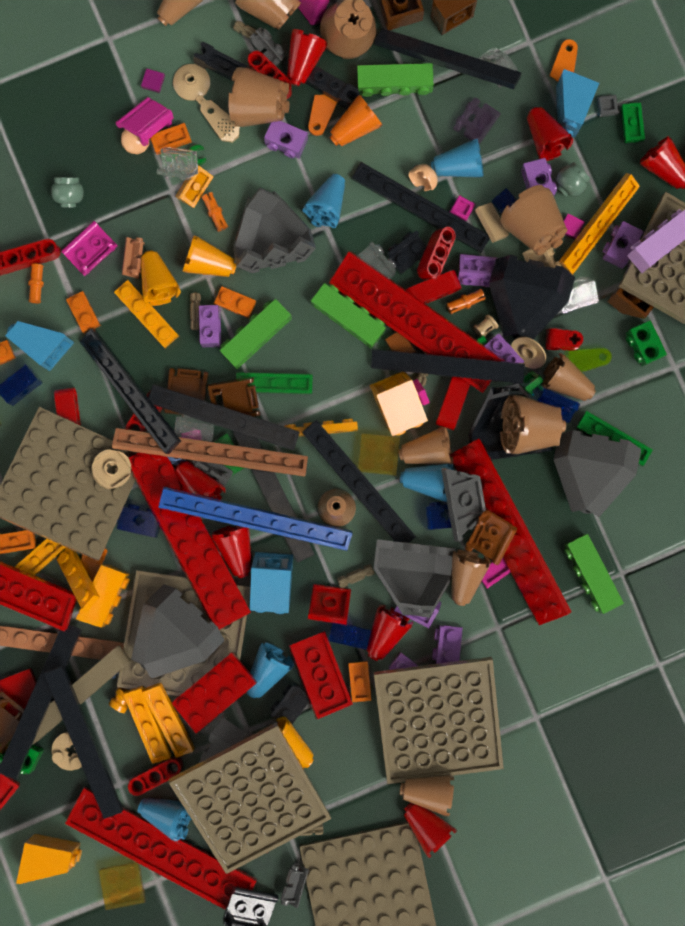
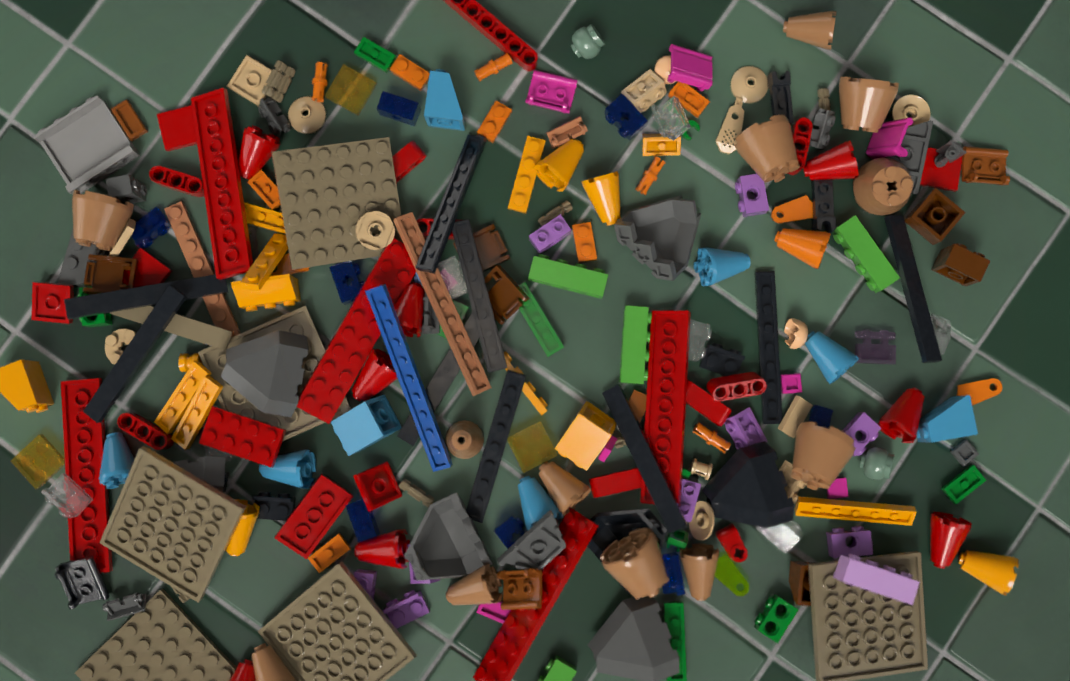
camera: 60 degrees right, 0 degrees up
magenta tile [141,68,165,93] -> none
none -> clear bracket [41,473,93,518]
none -> clear blue brick [604,94,648,141]
none -> tan bracket [621,69,667,115]

